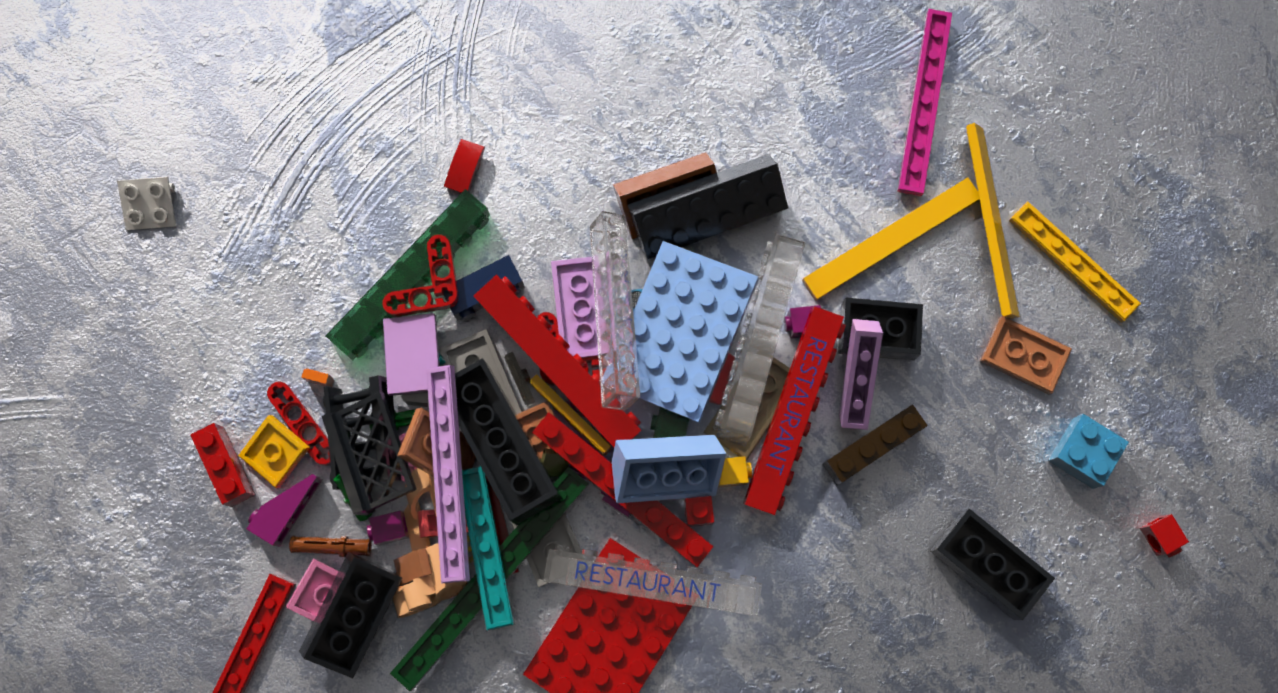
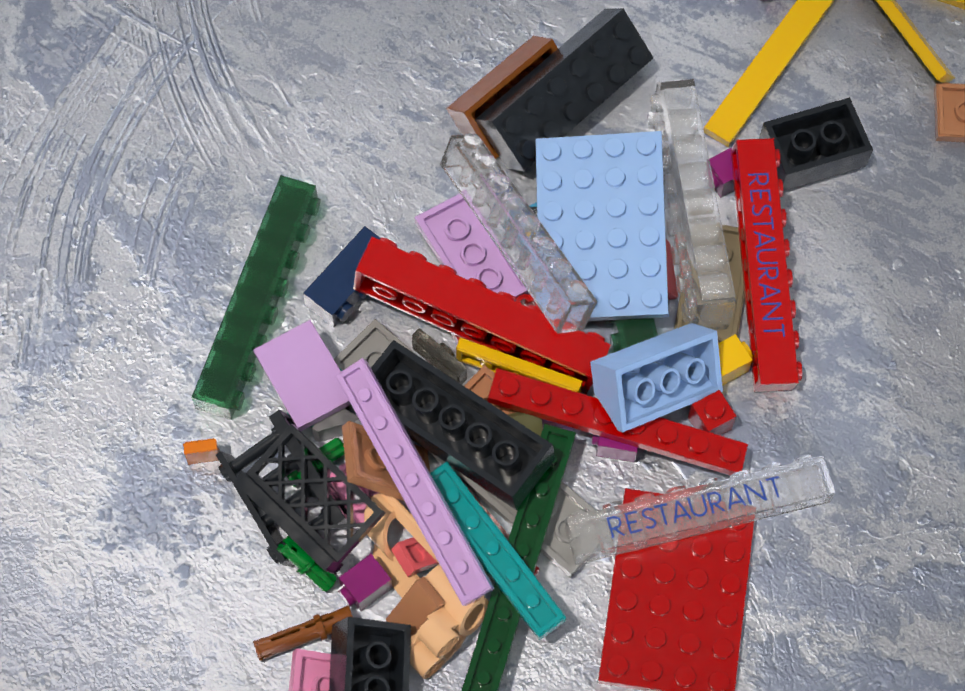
camera: 25 degrees left, 10 degrees down
red brick [190,423,255,507] -> none
yellow tile [238,415,310,488] -> none
magenta slope [246,474,323,547] -> none
red beam [267,381,330,466] -> none
red beam [383,235,459,317] -> none
red slope [444,139,485,194] -> none
dark brown brick [822,404,928,486] -> none
lavender brick [839,319,883,430] -> none

